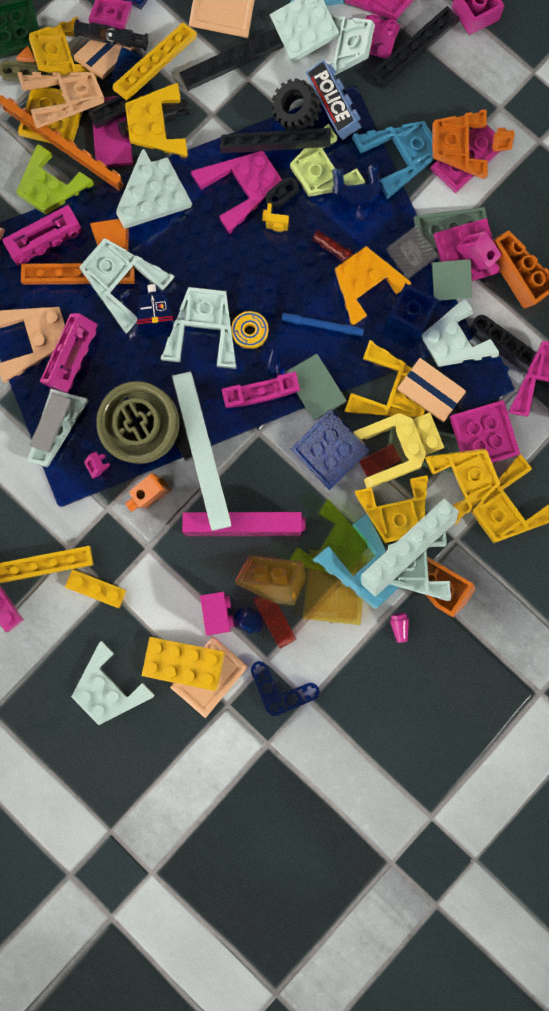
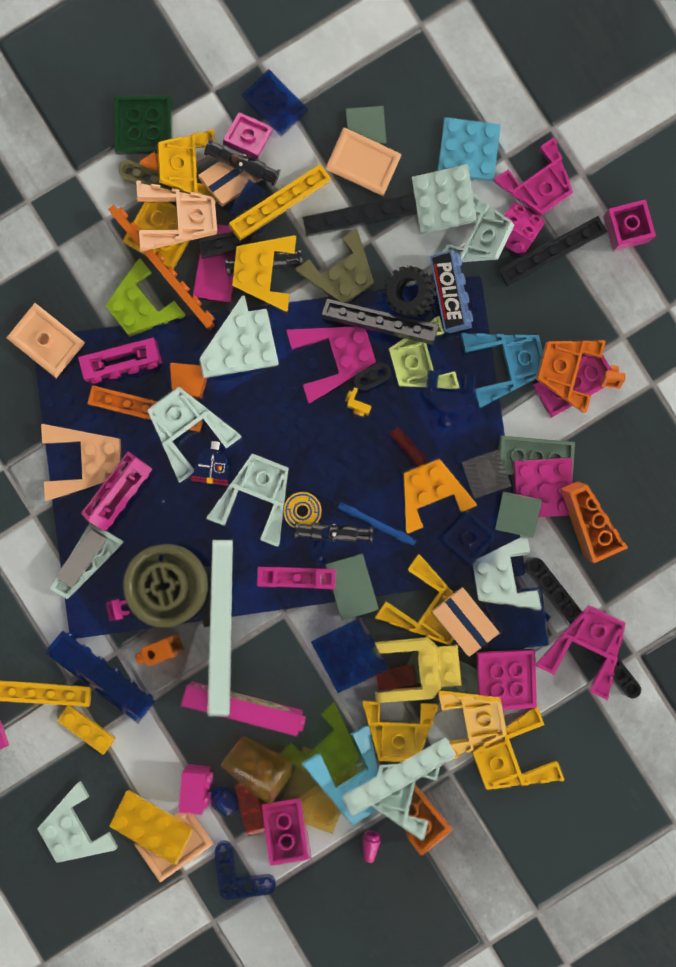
camera: 15 degrees right, 5 degrees up
dark pink torso [456,231,501,275] -> none
none -> clear blue brick [46,631,155,724]
none -> dark pink slope [262,798,312,866]
none -> black piece [294,522,373,543]
none -> olive wing [295,229,374,303]

